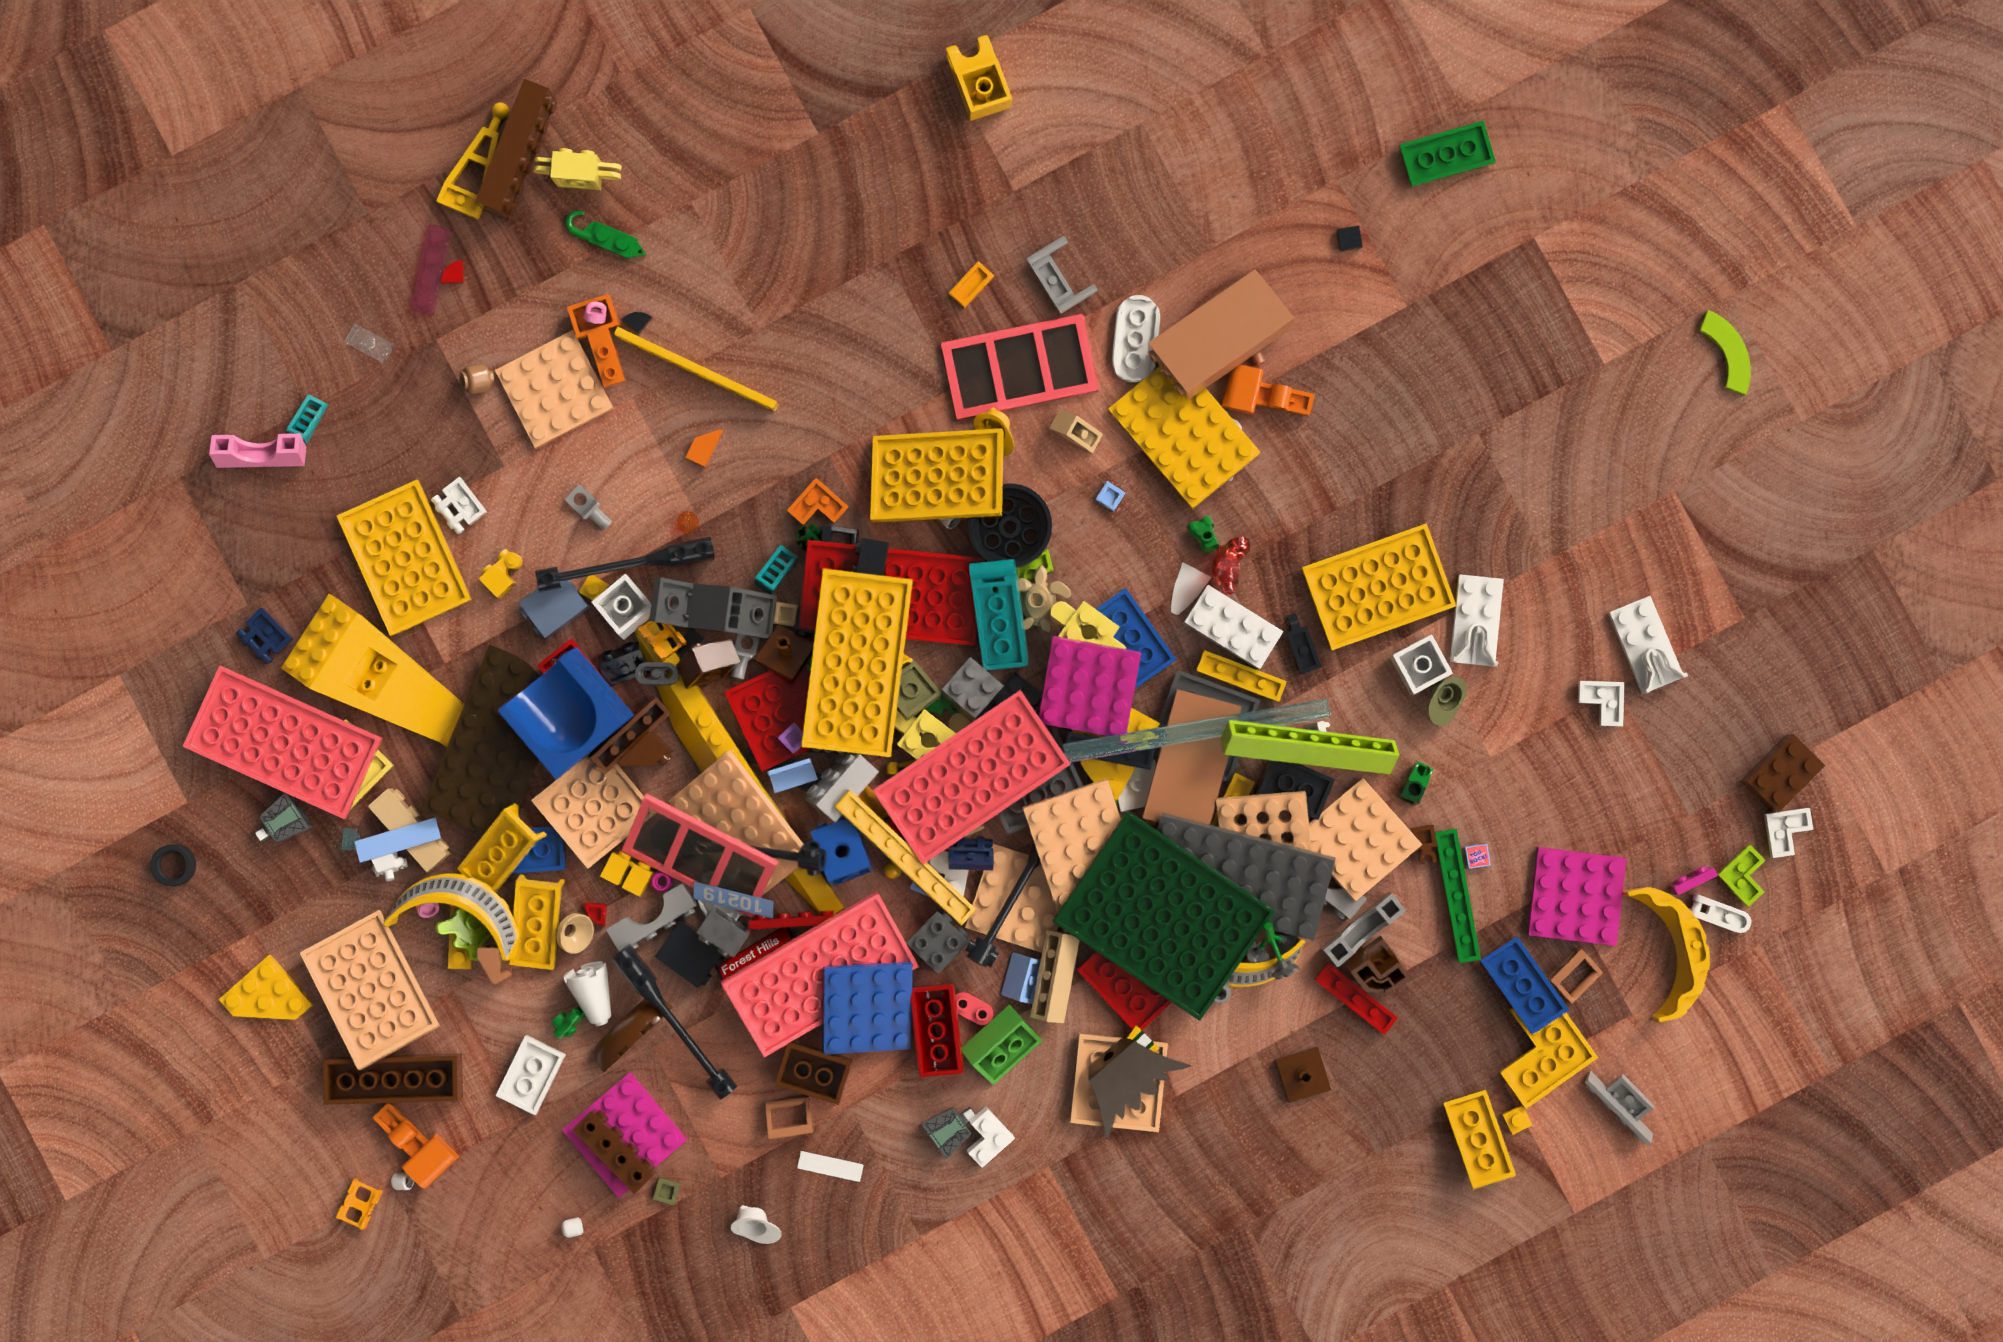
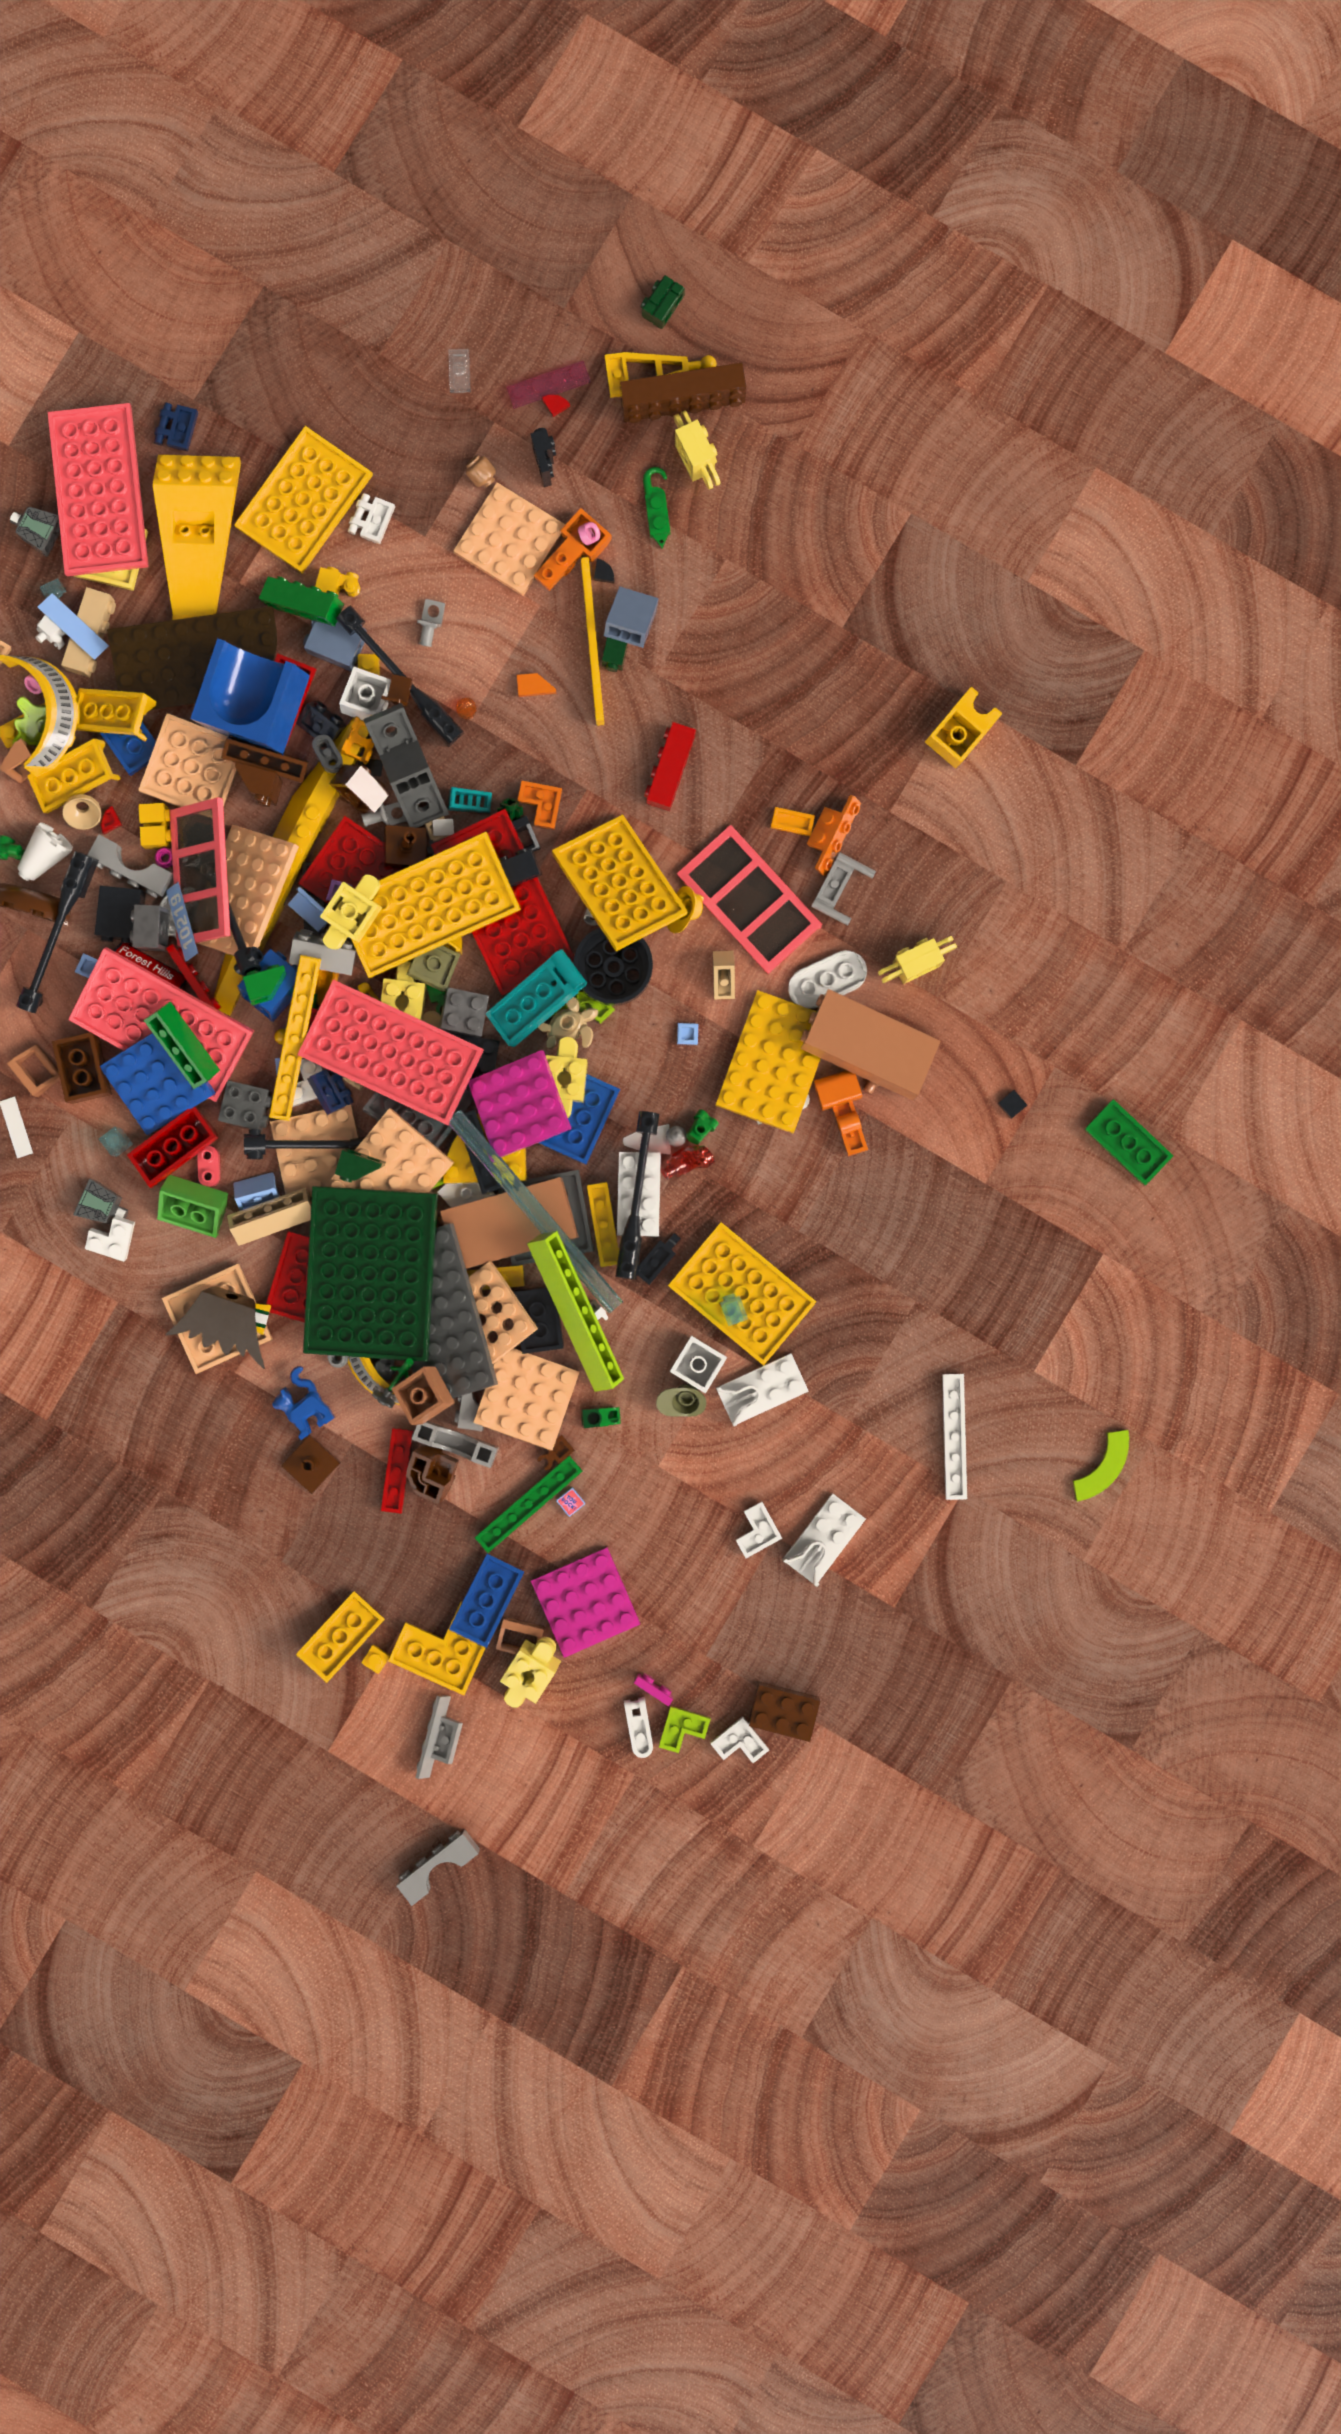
camera: 60 degrees right, 0 degrees up
bright pink arch [209,434,306,468] -> none
teal slope [286,394,328,445] -> none
yellow windscreen [1622,887,1710,1023] -> none
none -> light blue plate [75,953,98,978]
none -> clear light blue brick [99,1126,133,1157]
none -> green brick [143,1002,220,1089]
none -> green slope [243,965,286,1006]
none -> green brick [259,576,344,627]
none -> blue animal [272,1366,335,1440]
none -> light yellow brick [320,875,382,950]
none -> dark green slope [335,1148,386,1182]
none -> reddish brown bracket [381,675,412,706]
none -> nougat brick [392,1367,455,1425]
none -> light grey arch [397,1829,480,1906]
none -> white sticker [433,819,454,836]
none -> light yellow brick [500,1637,561,1707]
none -> black plate [530,428,556,487]
none -> dark green brick [602,637,628,672]
none -> sand blue brick [604,586,659,648]
none -> black bar [615,1111,660,1280]
none -> dark green brick [641,275,685,329]
none -> red brick [644,722,696,812]
none -> light grey plate [666,1126,687,1147]
none -> clear light blue brick [720,1293,748,1326]
none -> orange bracket [807,795,861,876]
none -> light yellow brick [878,936,957,984]
none -> white plate [942,1374,967,1500]

